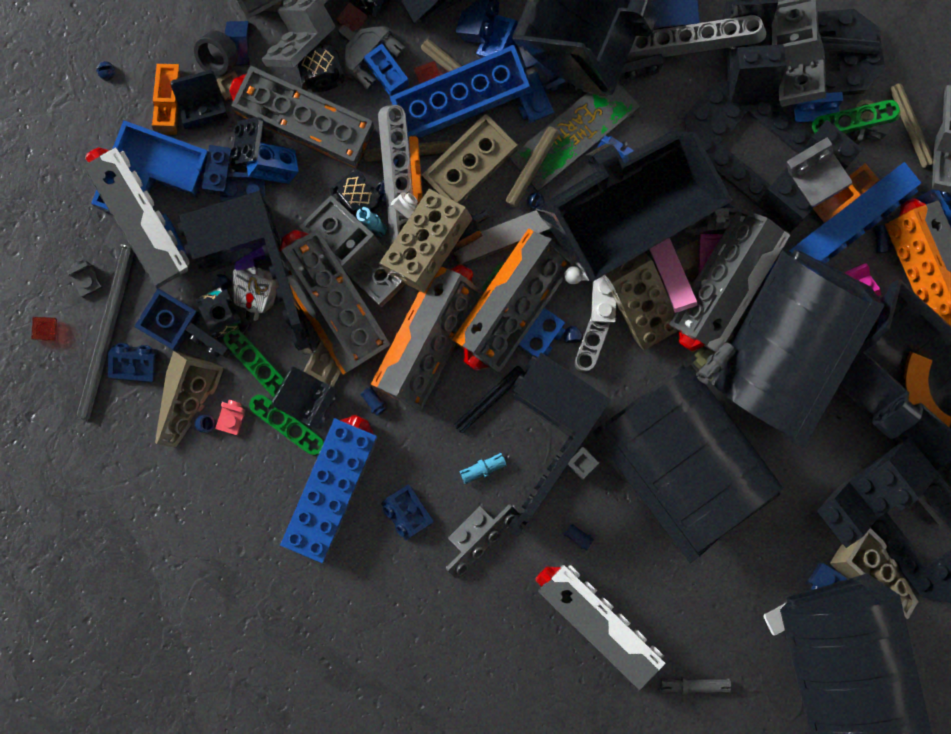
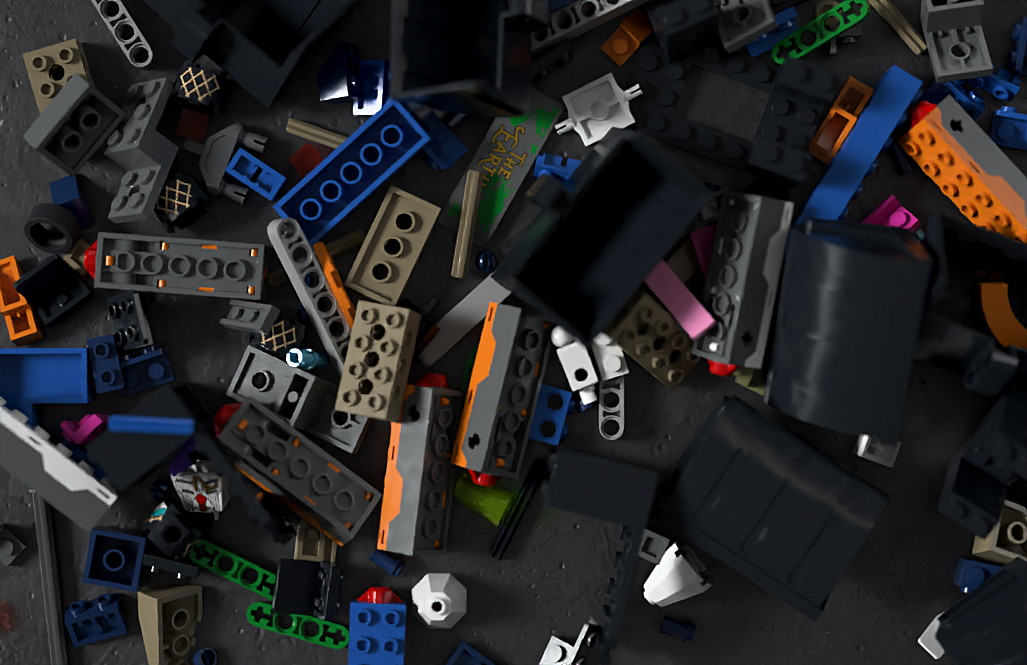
camera: 25 degrees left, 5 degrees up
coral bracket [215,400,246,436] -> none
blue brick [247,143,299,184] -> none
white plate [391,192,418,219] -> none
medium azure pin [459,453,507,484] -> none
dark grey pin [696,343,736,384] -> none
flat silver bracket [787,137,852,207] -> none
none -> dark pink bracket [60,413,110,445]
none -> blue axle [109,415,195,435]
none -> dark grey hinge [219,299,280,335]
none -> white cone [412,573,467,629]
none -> clear neon green plant [453,474,515,528]
none -> white plate [555,73,643,147]
none -> white torso [557,342,599,405]
none -> orange slope [600,8,653,67]
none -> white cone [643,538,713,607]
none -> white slope [852,435,902,468]

